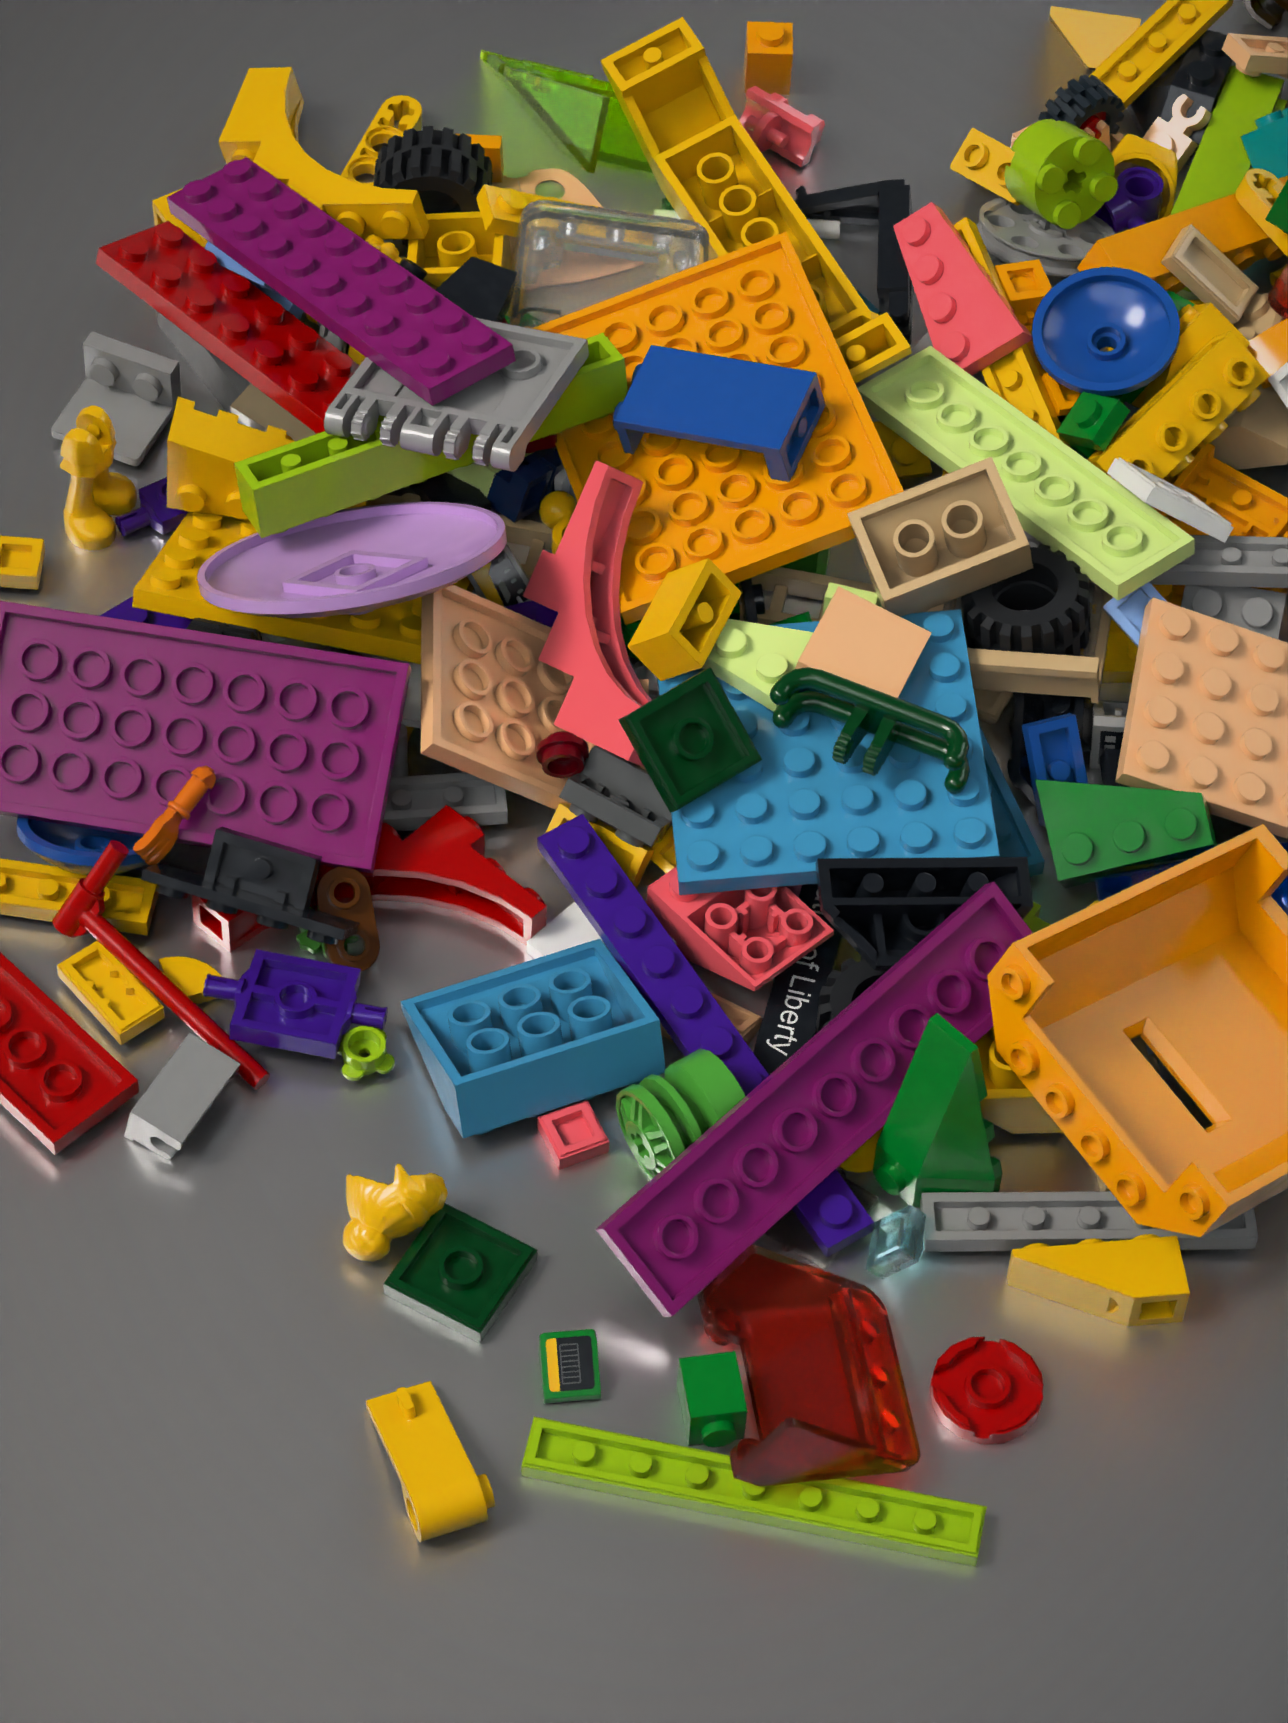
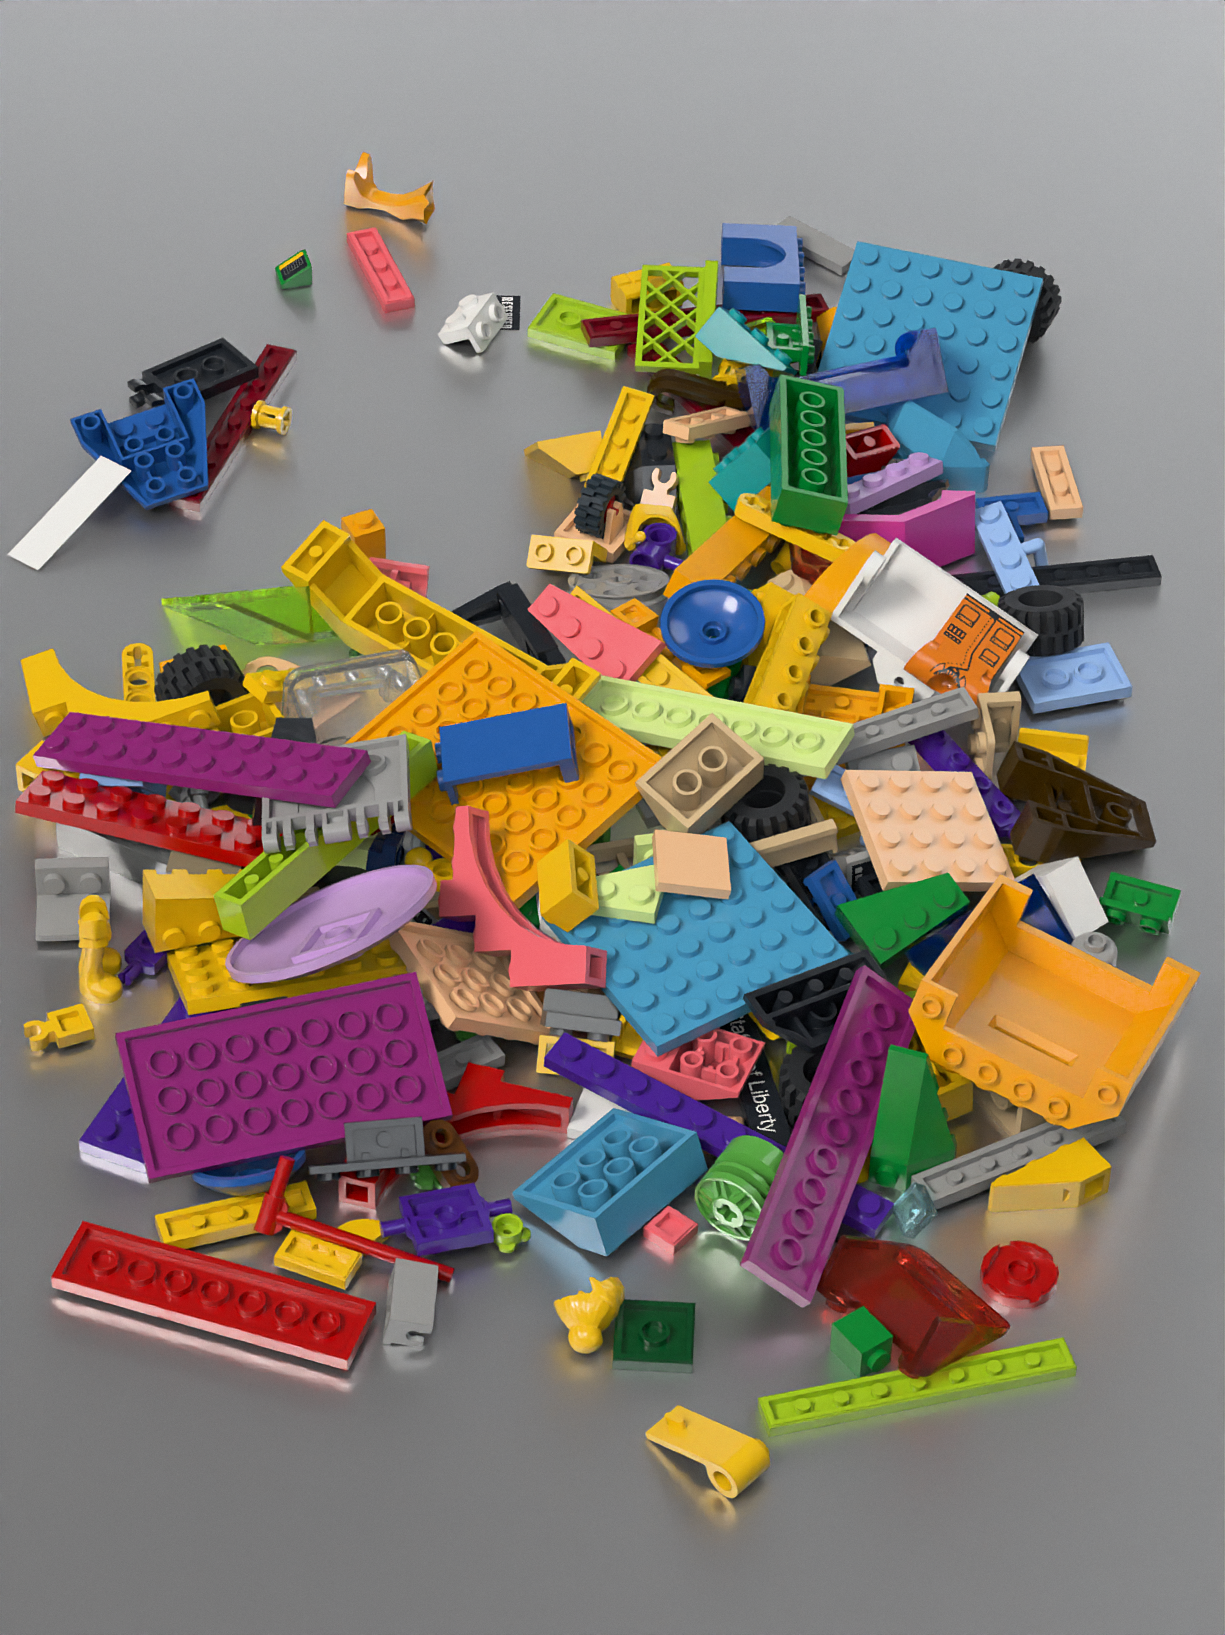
camera: 25 degrees left, 10 degrees down
orange piece [133,766,216,865] -> none
dark red plate [536,731,589,778] -> none
slope [538,1329,601,1404] -> none
dark green tile [618,667,762,813] -> none
dark green piece [770,667,970,794] -> none
lime brick [1004,119,1118,229] -> none
green bracket [1056,392,1130,459] -> none
white tile [1107,457,1234,543] -> none
tan tile [1161,224,1259,324] -> none

